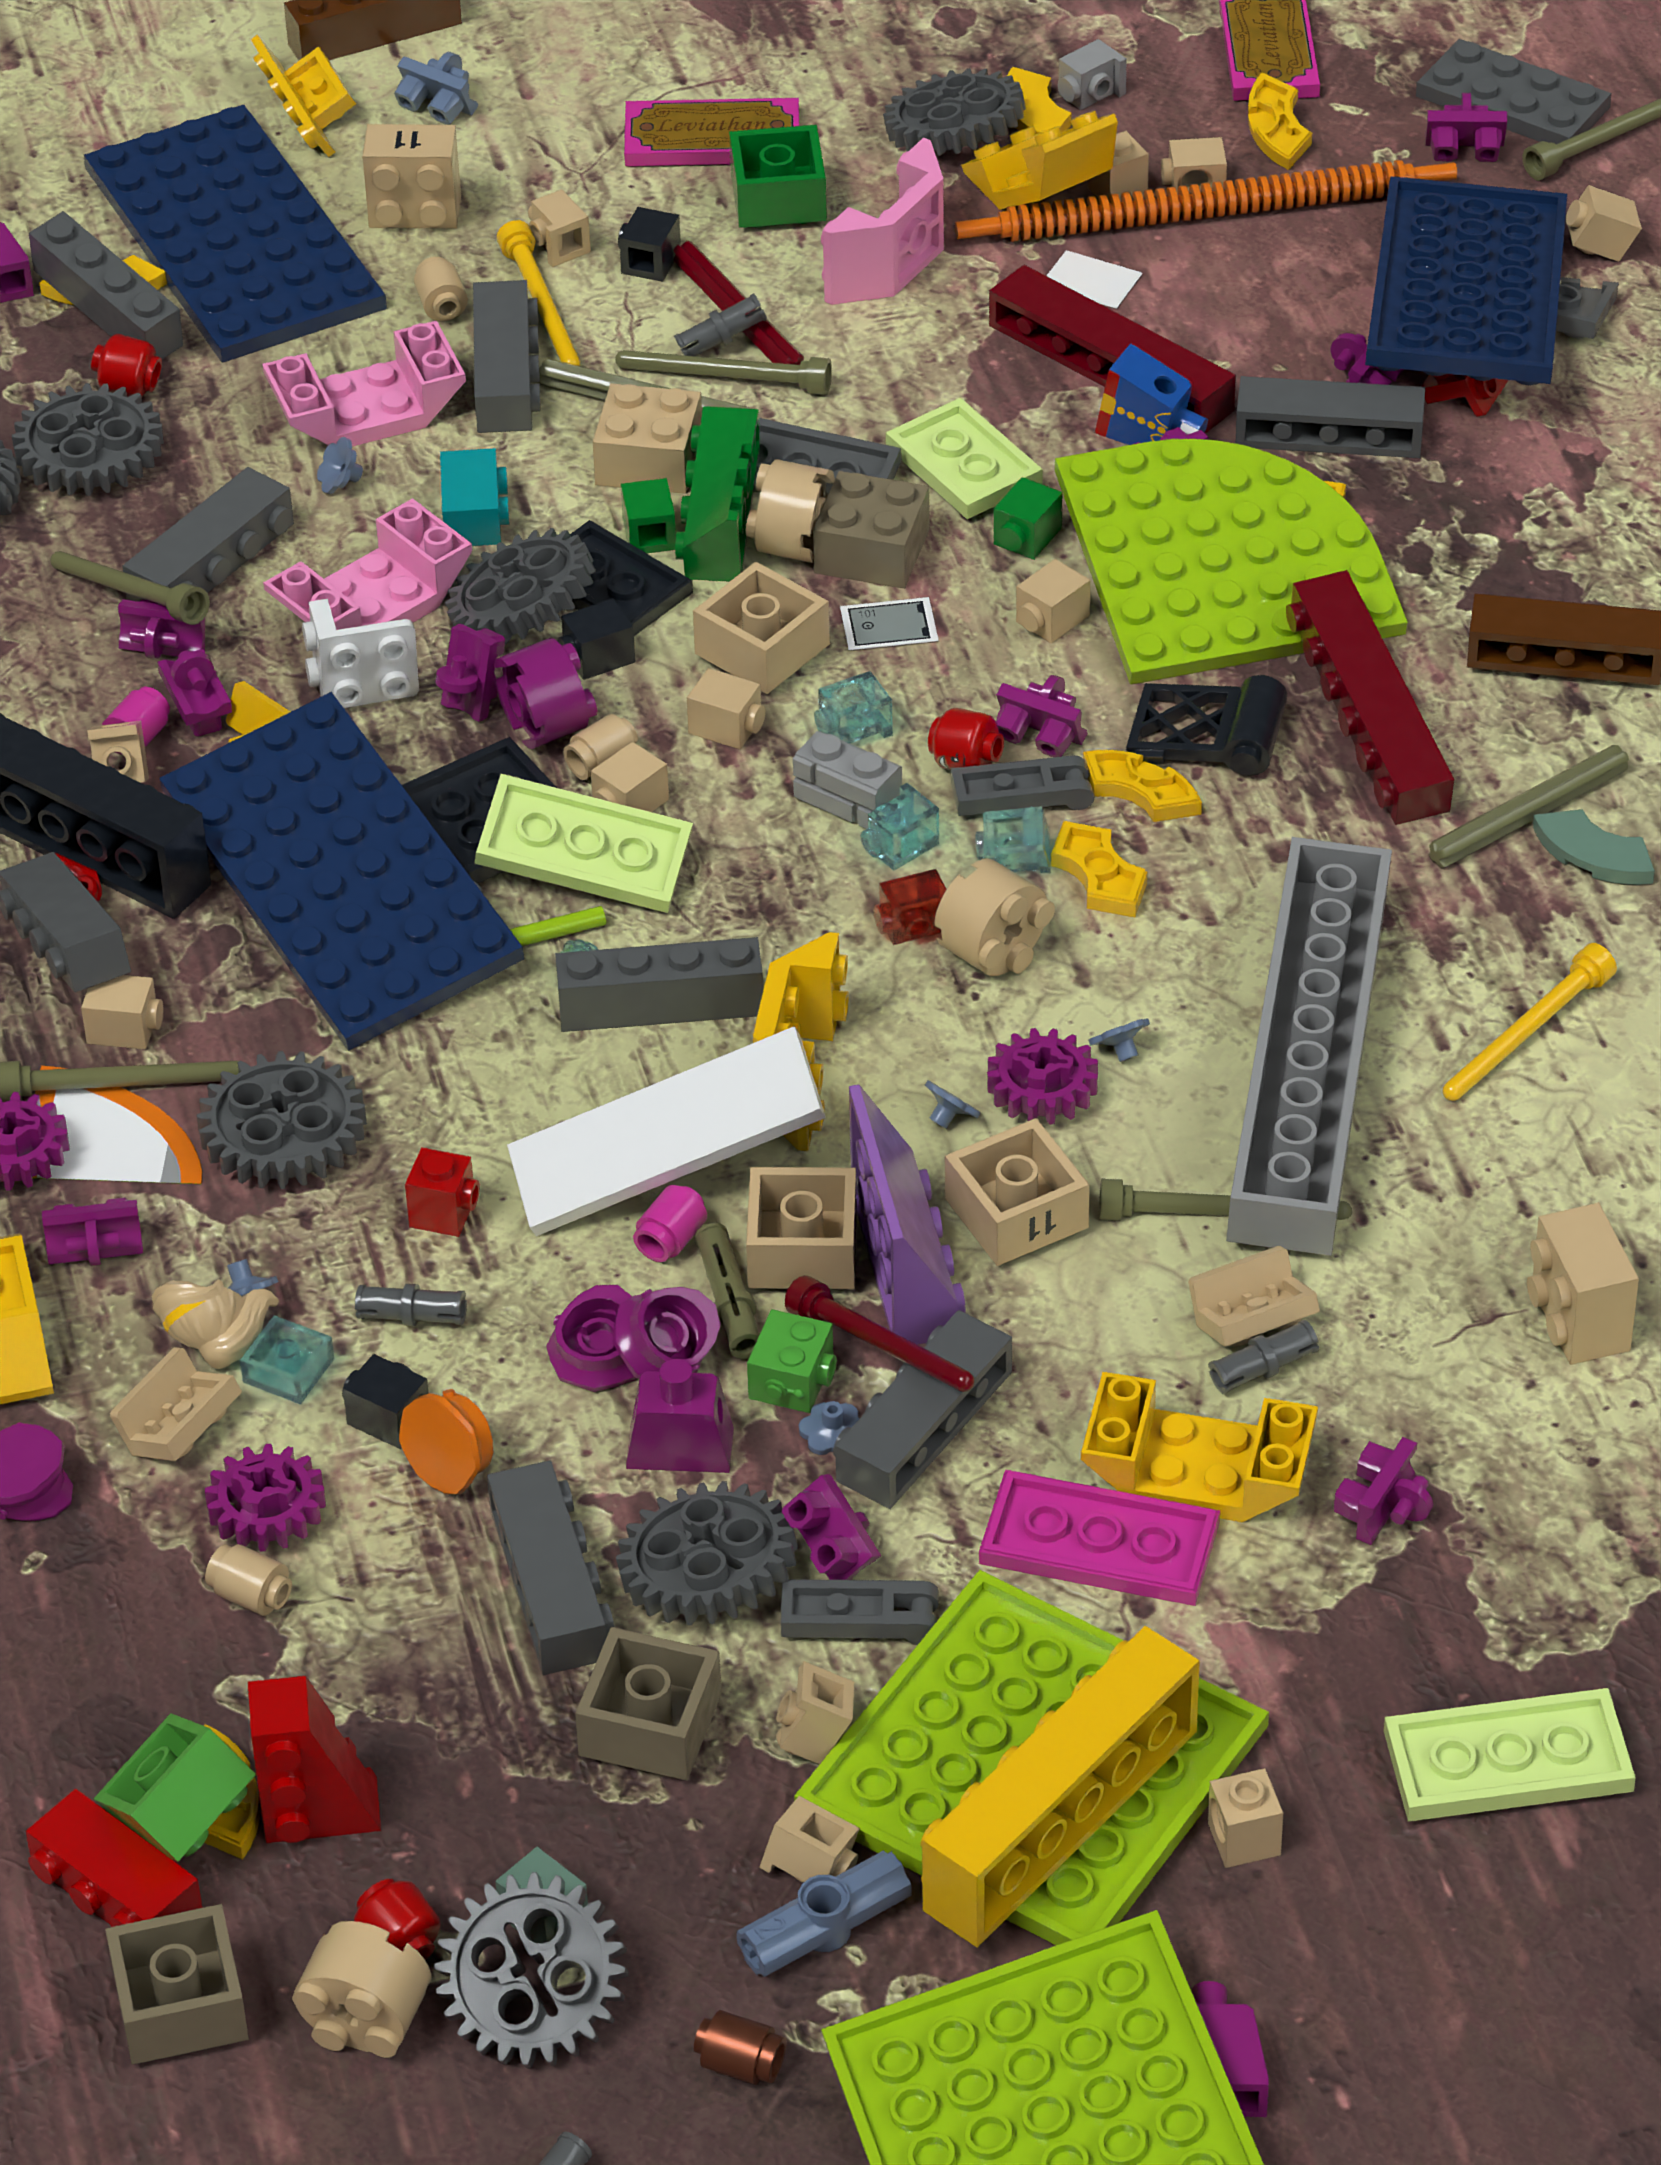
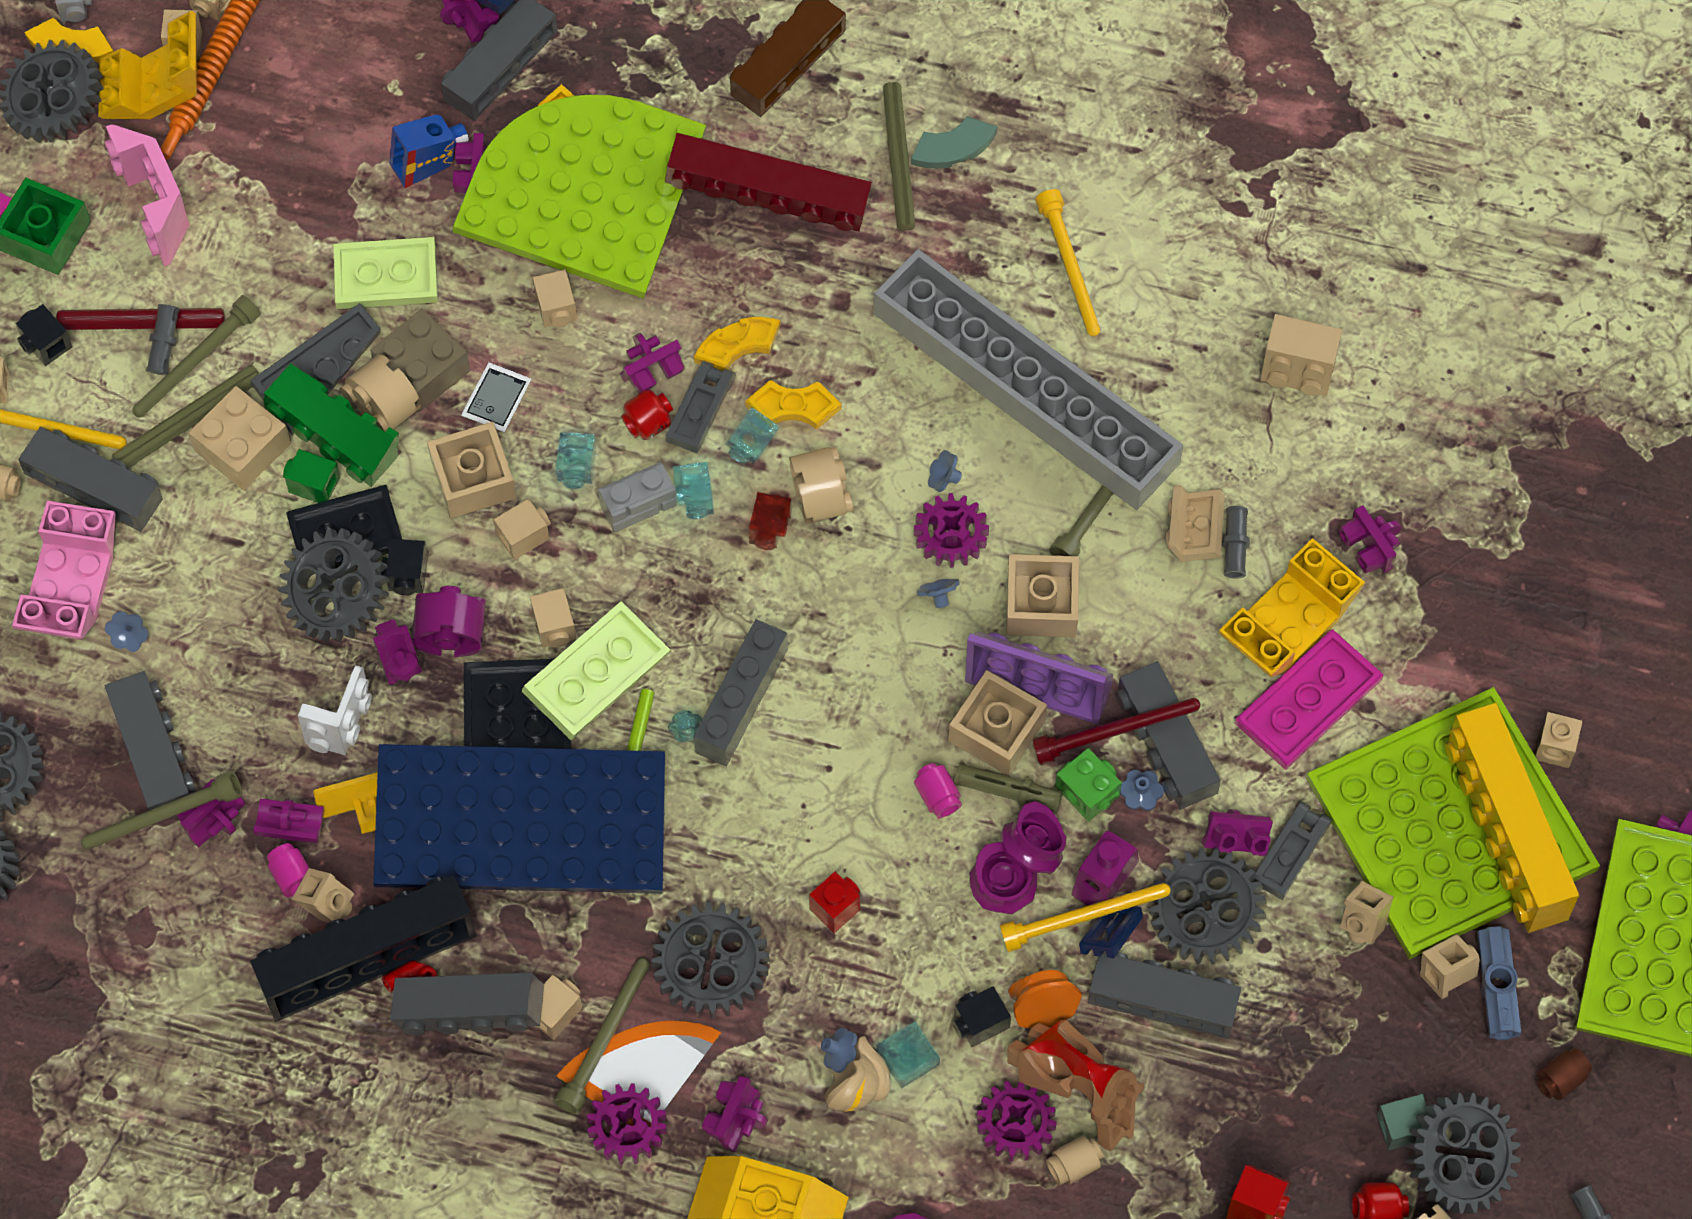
camera: 60 degrees left, 20 degrees up
tan bracket [110,1347,242,1461] -> none
bright pink slope [263,498,472,630] -> none
dark grey pin [355,1283,467,1326] -> none
teal brick [440,448,510,546] -> none
white tile [507,1026,826,1236] -> none
tan brick [563,714,638,780] -> none
dark tan brick [575,1627,722,1781] -> none
yellow slope [753,932,849,1151] -> none
dark red brick [989,264,1236,433] -> none
green brick [994,477,1063,560] -> none
white sticker [1047,250,1143,309] -> none
black piece [1126,675,1288,776] -> none
yellowish green plate [1384,1688,1636,1822] -> none
none -> yellow piece [1000,883,1171,952]
none -> medium nougat hips [1007,1020,1144,1151]
none -> dark blue tile [1079,906,1143,959]

